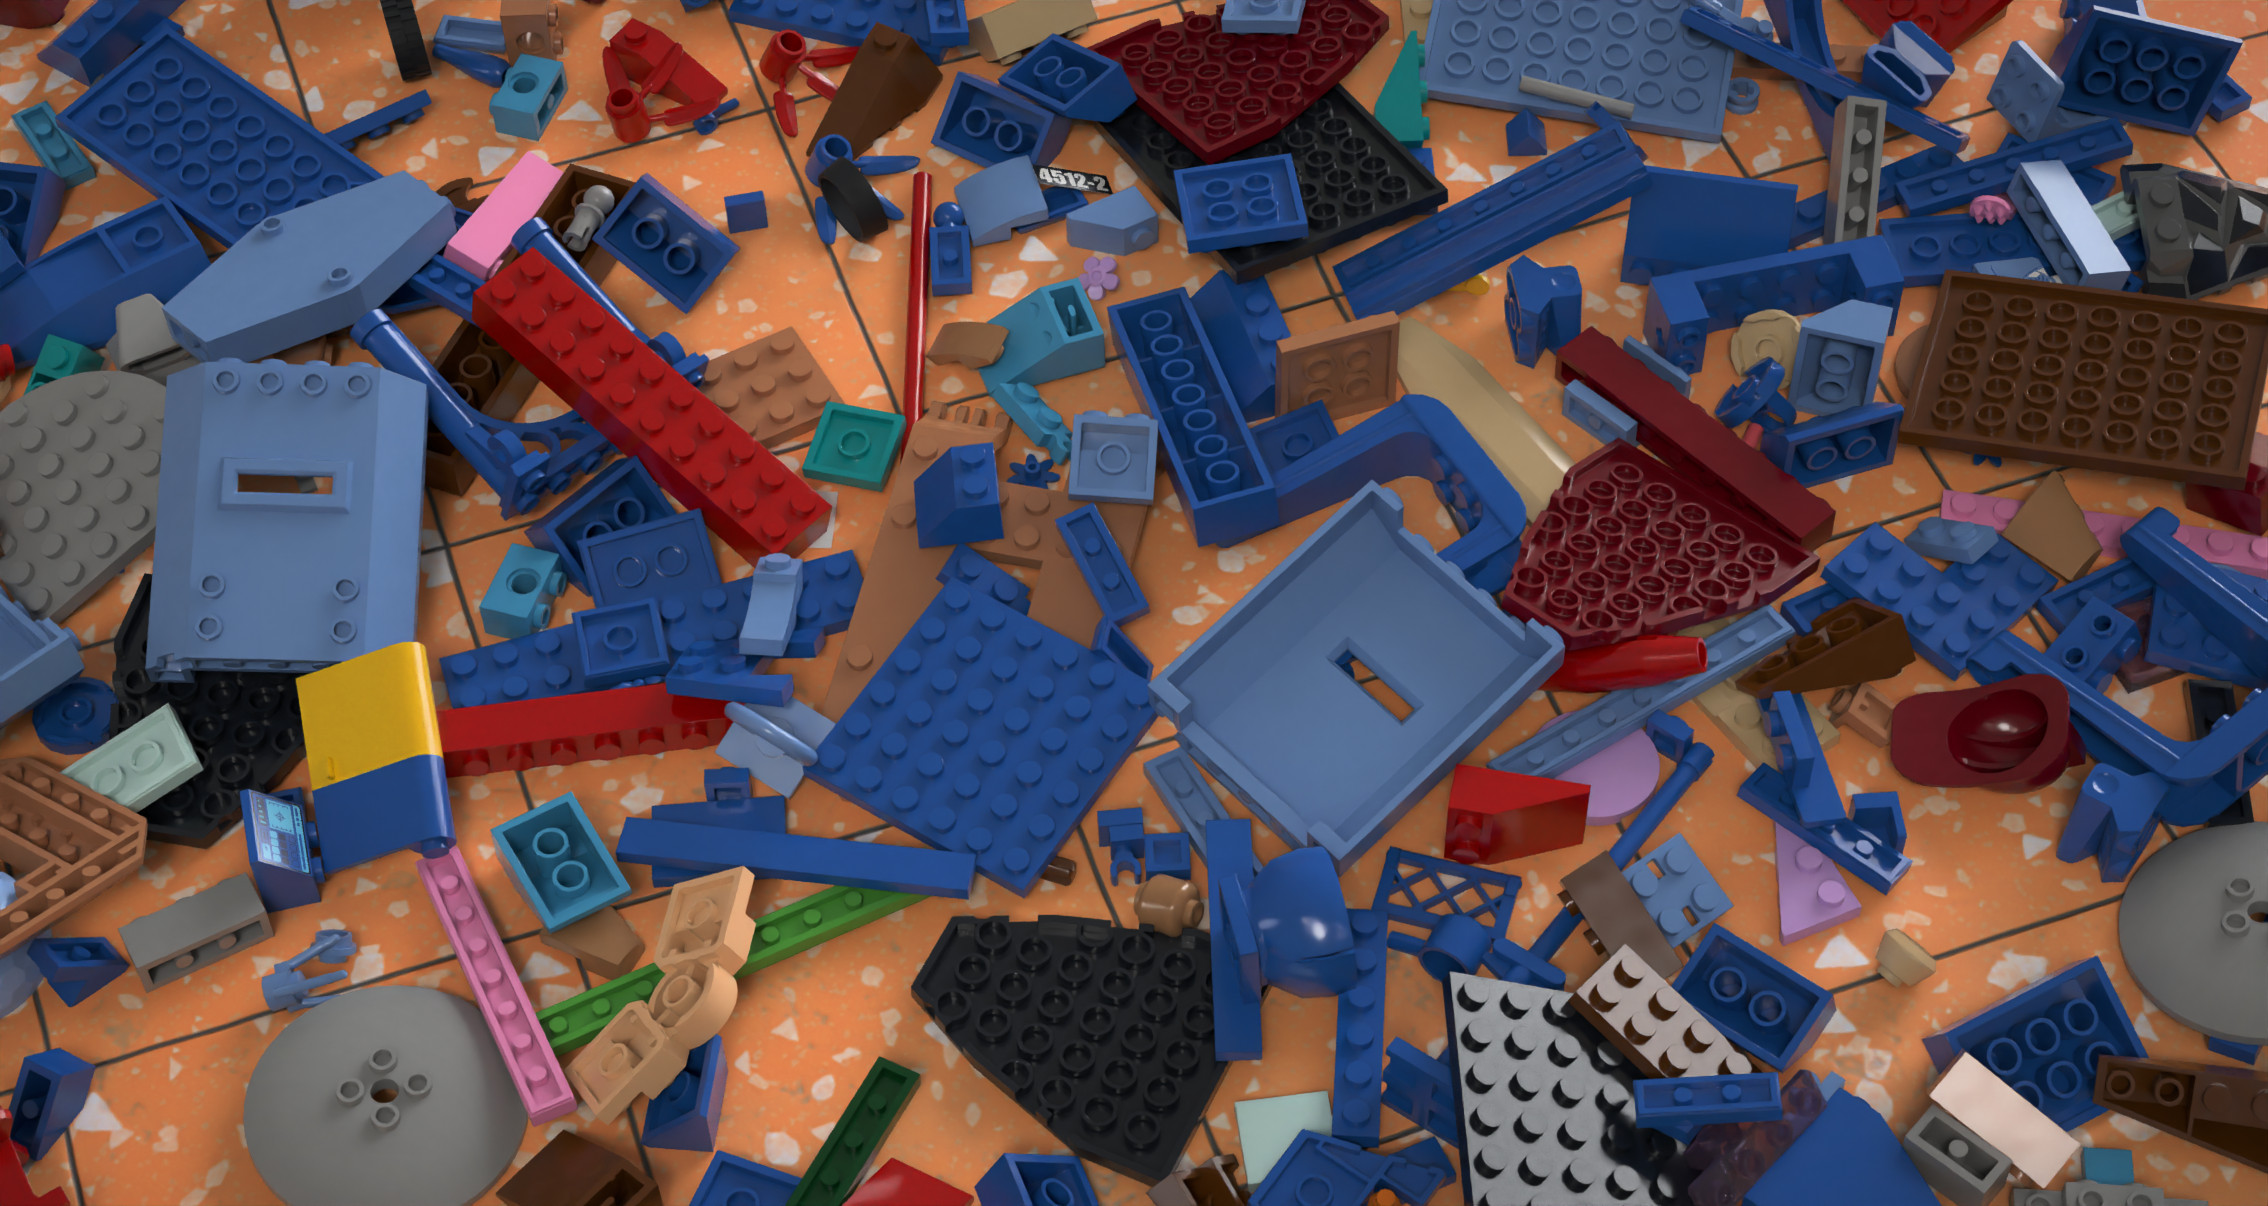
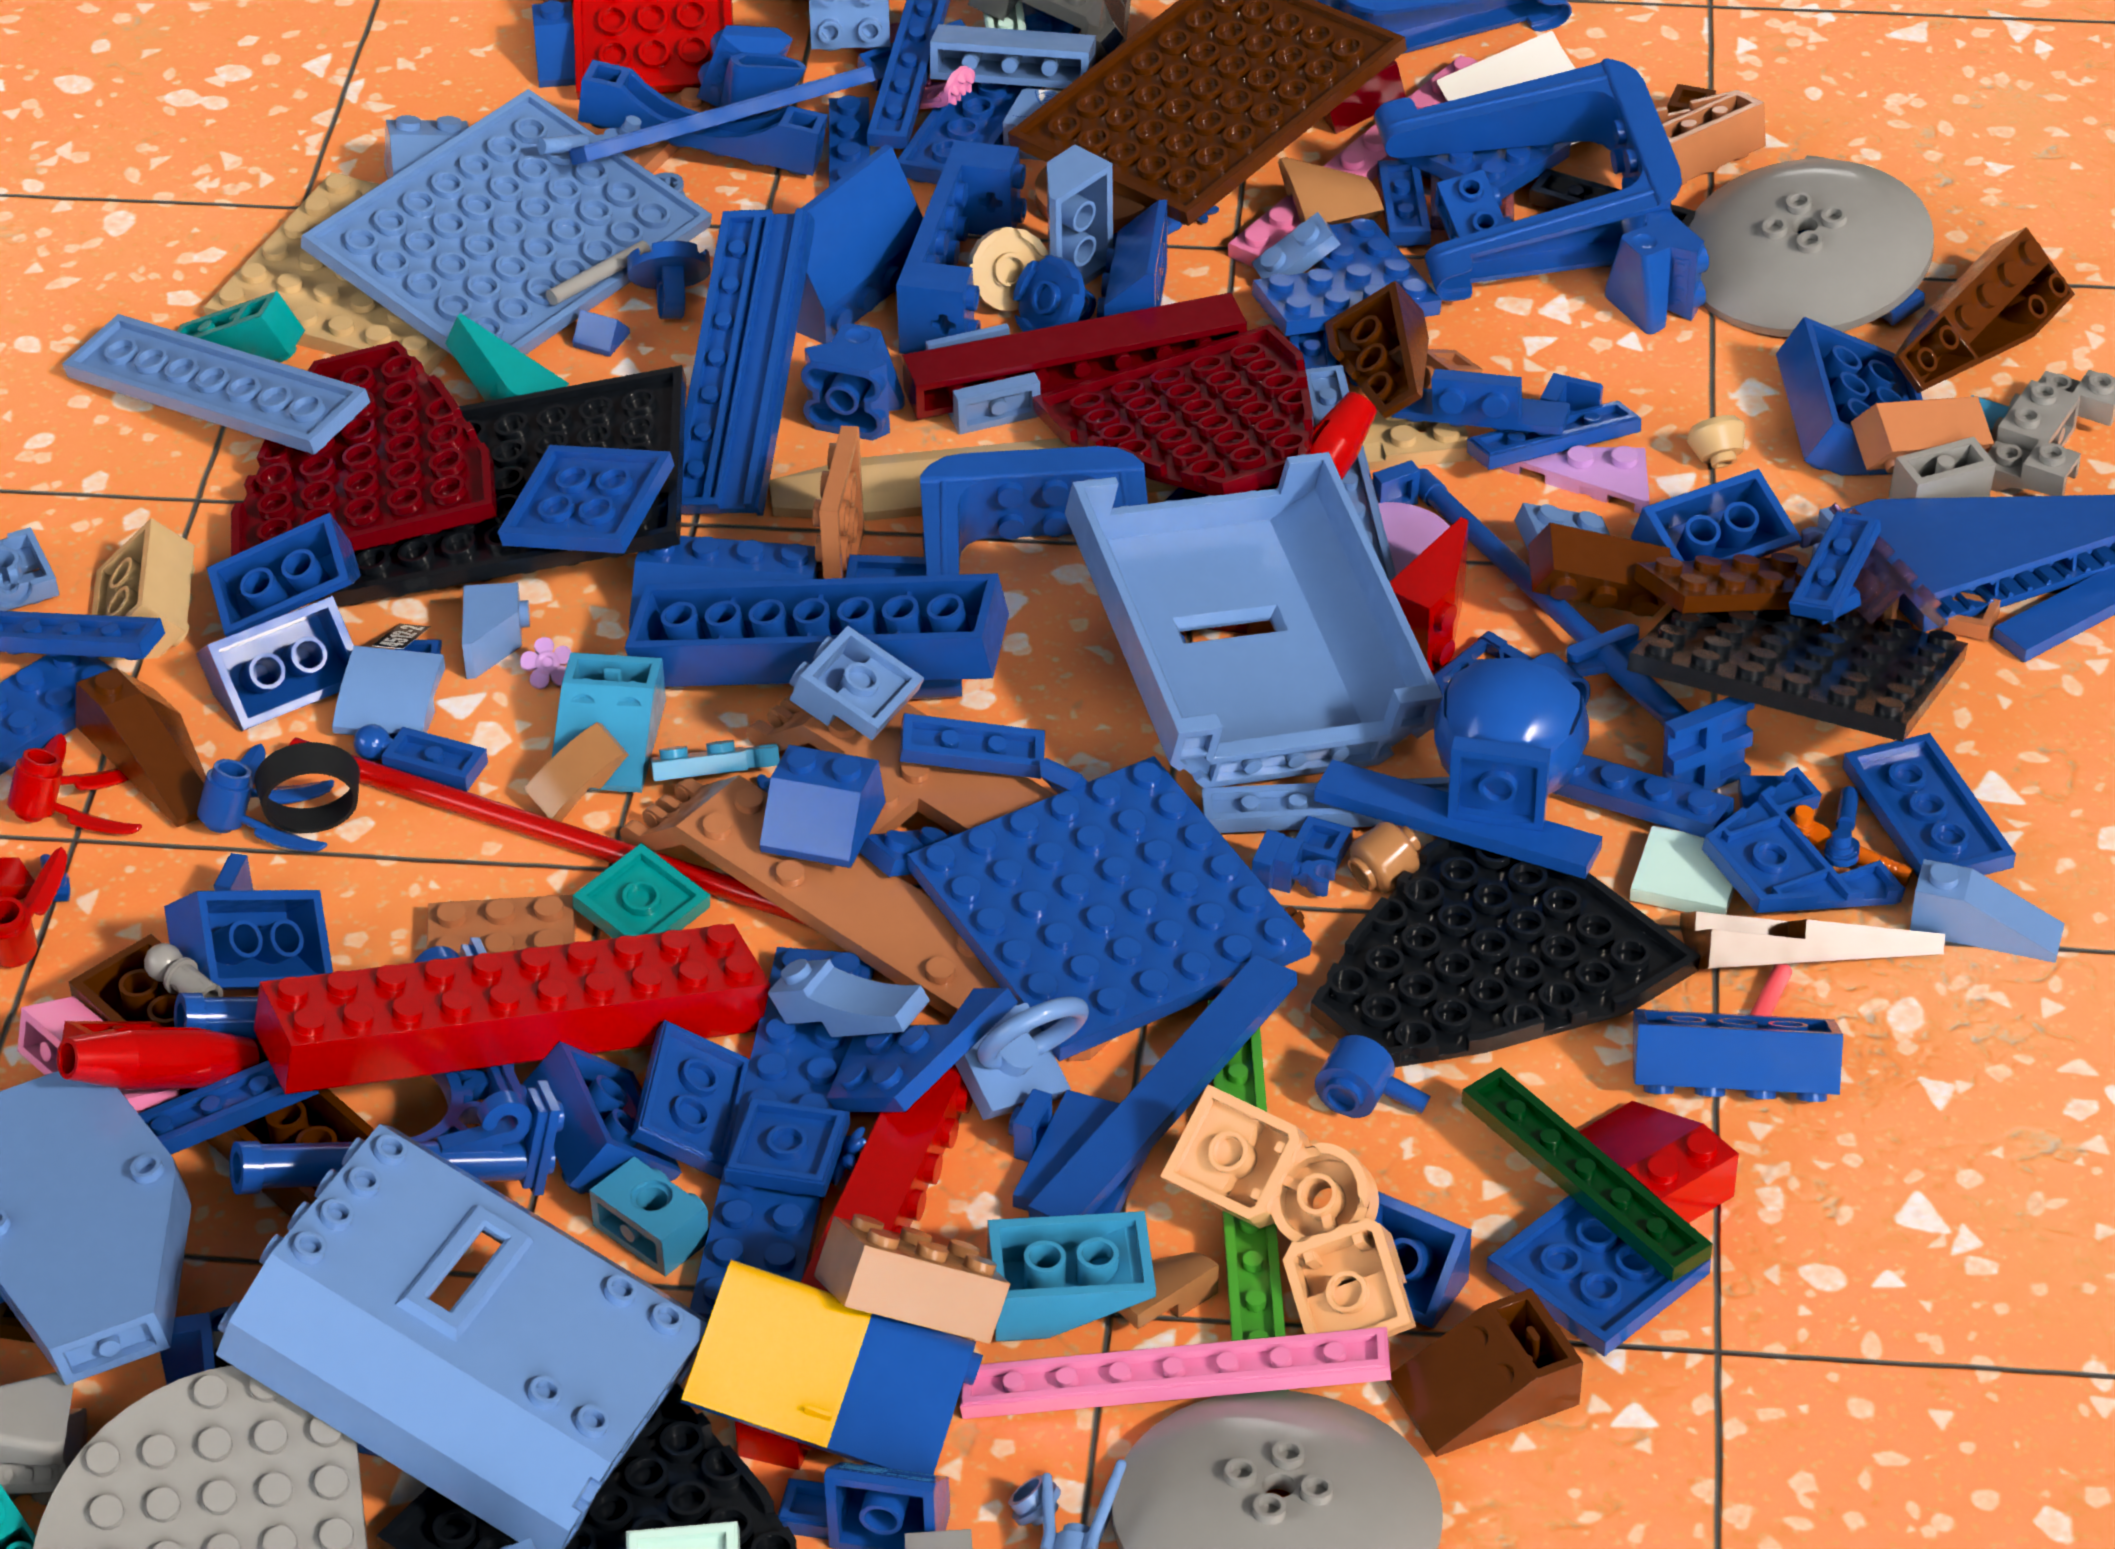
camera: 65 degrees left, 10 degrees down
light grey brick [1823,95,1887,245] -> none
dark red piece [1890,674,2086,794] -> none
none -> red plate [57,1021,259,1090]
none -> brick [814,1214,1011,1344]
none -> blue piece [1315,1035,1431,1118]

